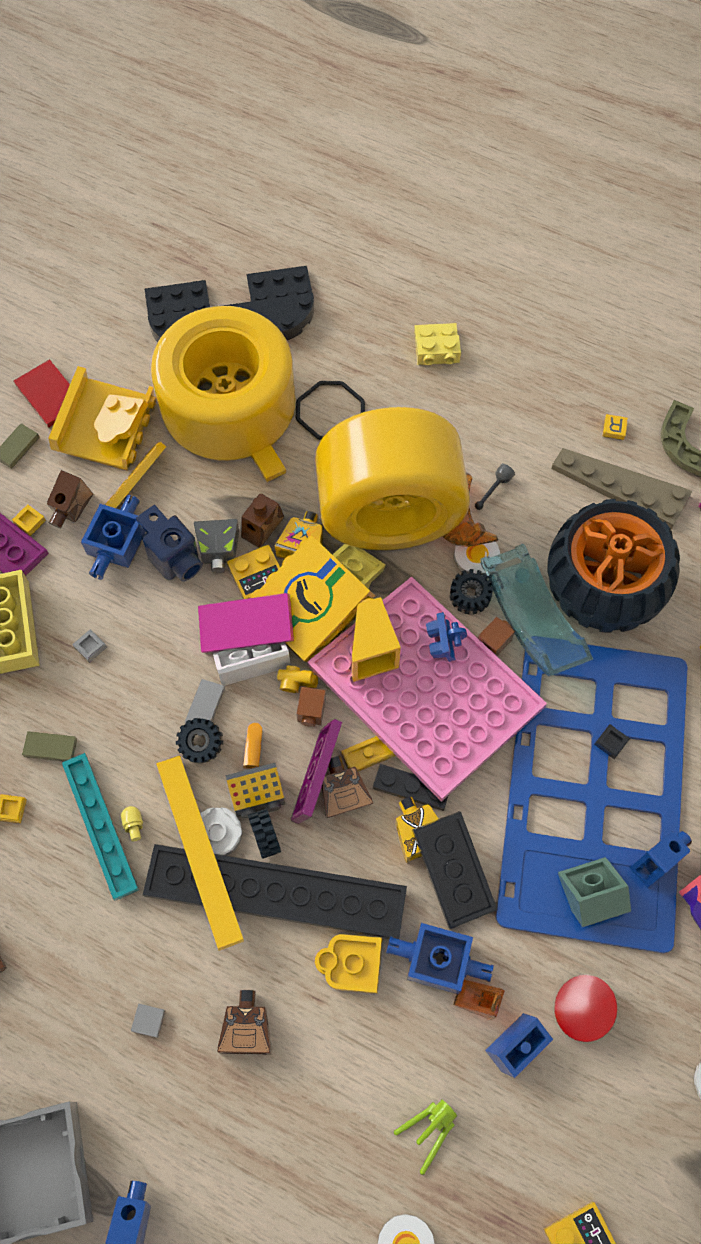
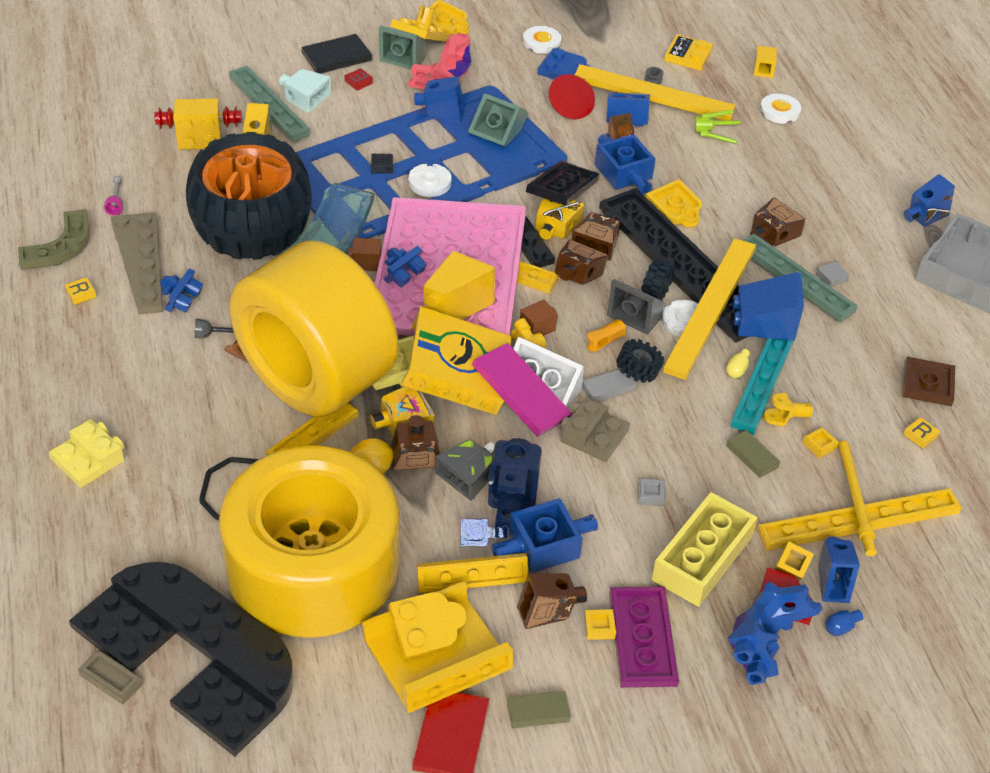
camera: 135 degrees left, 20 degrees down
yellow plate [227,544,280,599] -> none
magenta tile [291,719,342,824] -> none
none -> dark tan tile [78,649,143,705]
none -> blue hips [160,268,204,313]
none -> yellow hair [350,438,394,474]
none -> white tile [408,164,452,197]
none -> clear blue plate [460,518,507,546]
none -> blue plate [537,48,591,80]
none -> dark tan plate [560,397,630,462]
none -> torso [572,211,620,261]
none -> yellow tile [575,64,735,120]
none -> dark grey bush [645,67,664,85]
none -> blue slope [732,272,804,340]
none -> sand green plate [743,233,857,322]
none -> yellow piece [763,392,813,426]

